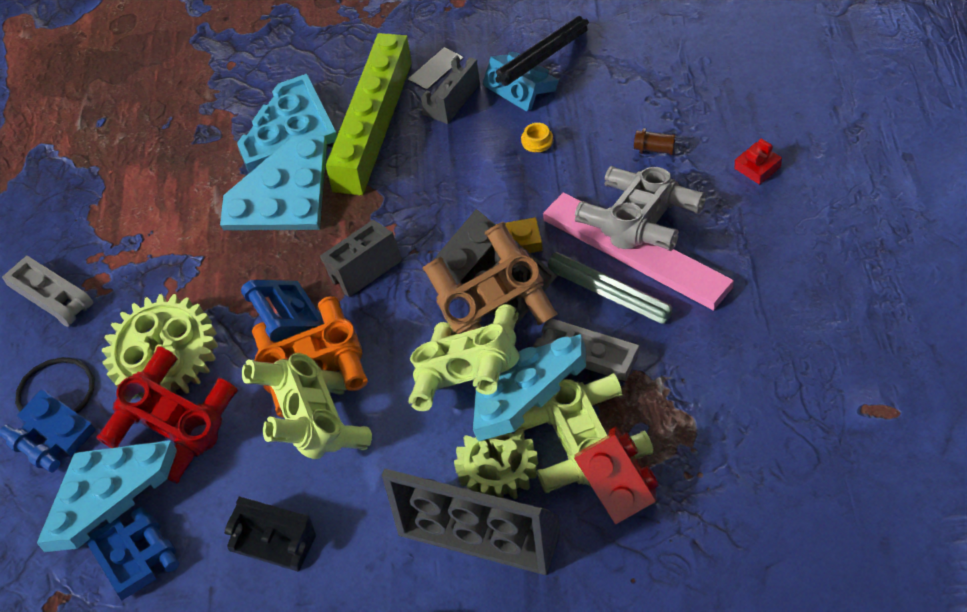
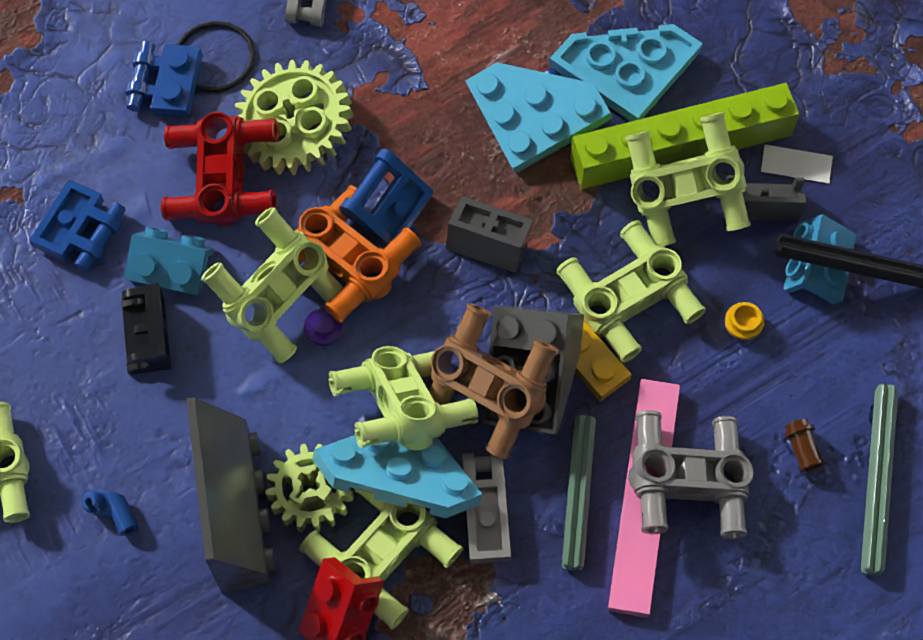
camera: 55 degrees right, 15 degrees up
medium azure plate [37,440,177,552] -> none
red tile [734,138,782,185] -> none
none -> dark azure bracket [124,227,215,295]
none -> dark purple plate [304,308,343,346]
none -> yellowish green piece [556,220,706,363]
none -> yellowish green piece [625,112,751,246]
none -> sand green axle [861,384,898,576]

